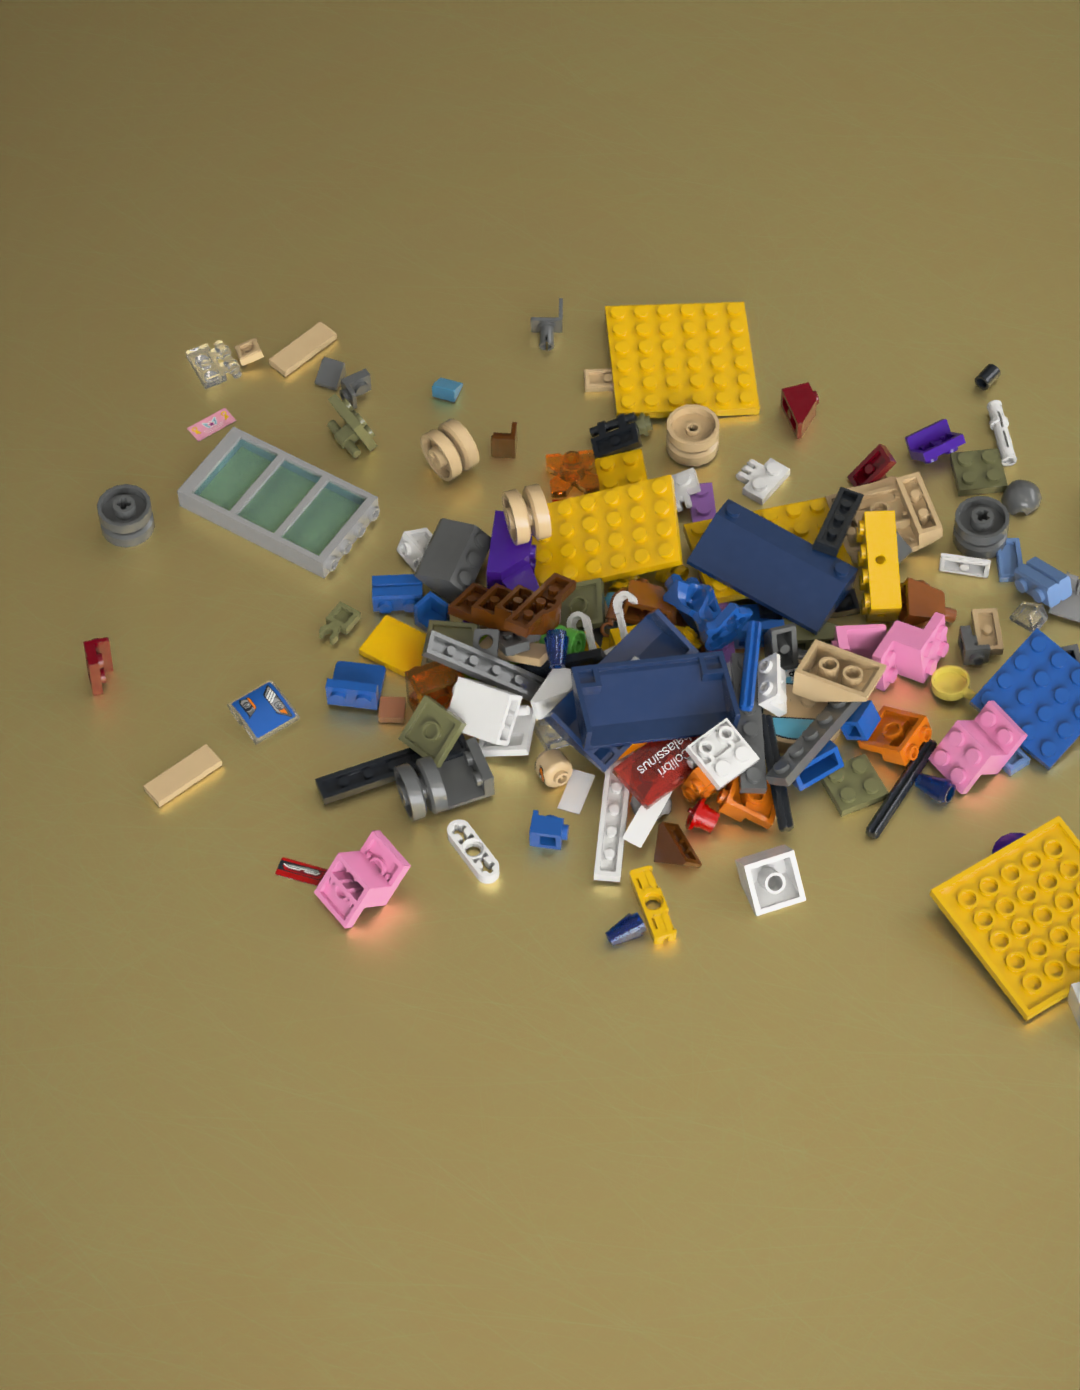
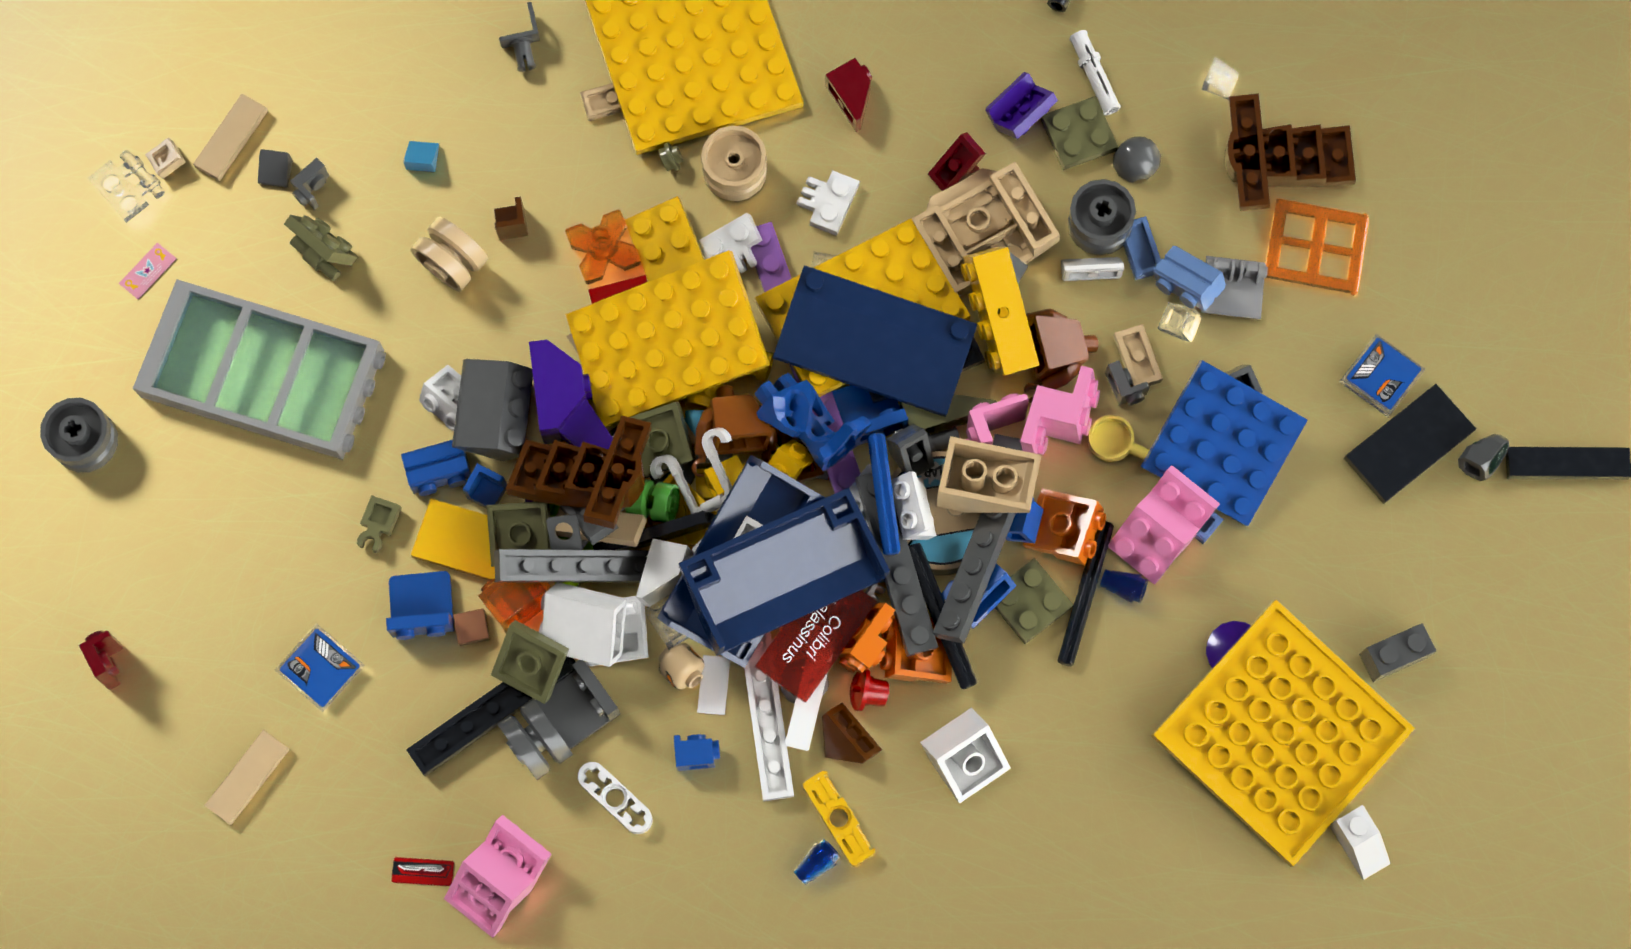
camera: 15 degrees left, 20 degrees up
tan wheel [502,484,552,546] -> none
clear blue cone [544,629,569,669] -> none
black plate [589,412,642,459] -> none
white plate [685,718,760,790] -> none
black tile [812,487,864,557] -> none

